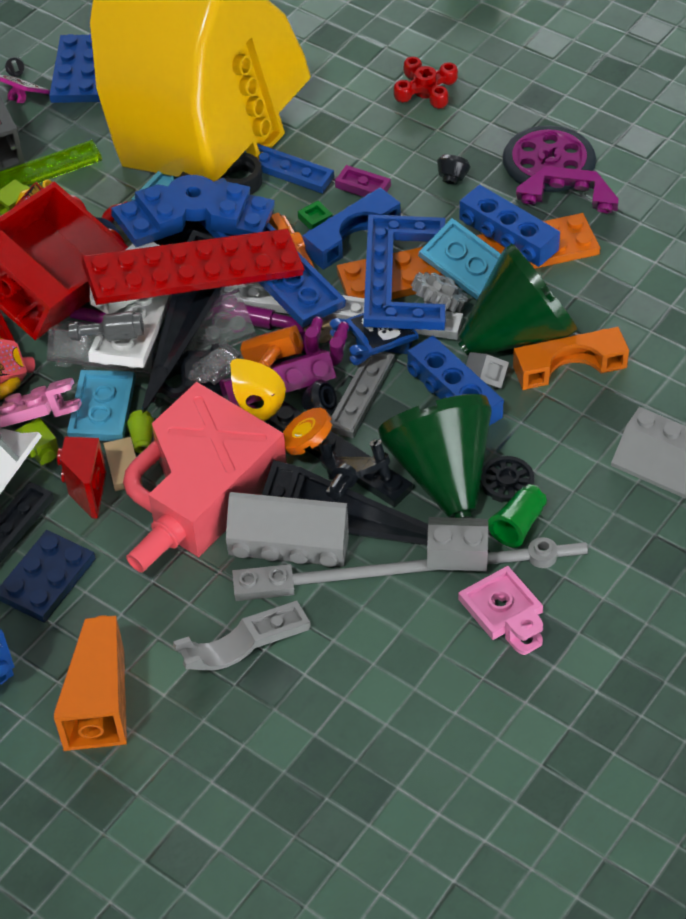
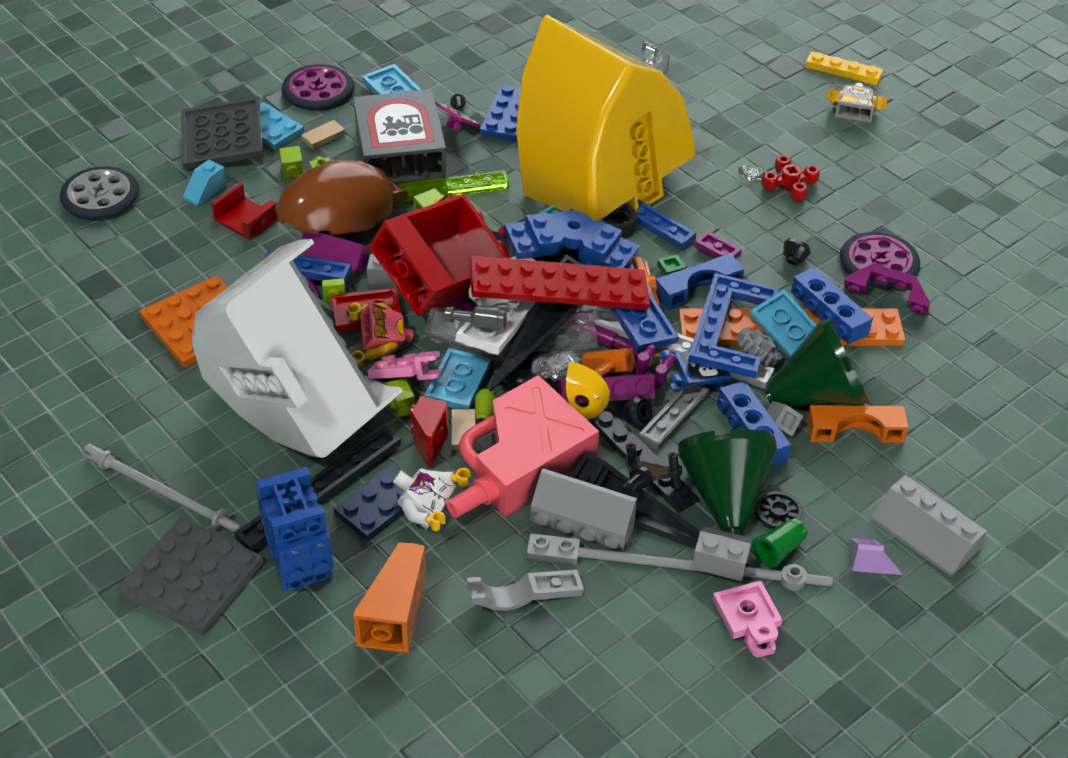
camera: 10 degrees right, 5 degrees down
orange tile [283,408,332,455] -> none
none -> white torso [393,468,471,531]
none -> clear tile [738,165,766,183]
none -> lavender slope [850,538,903,575]

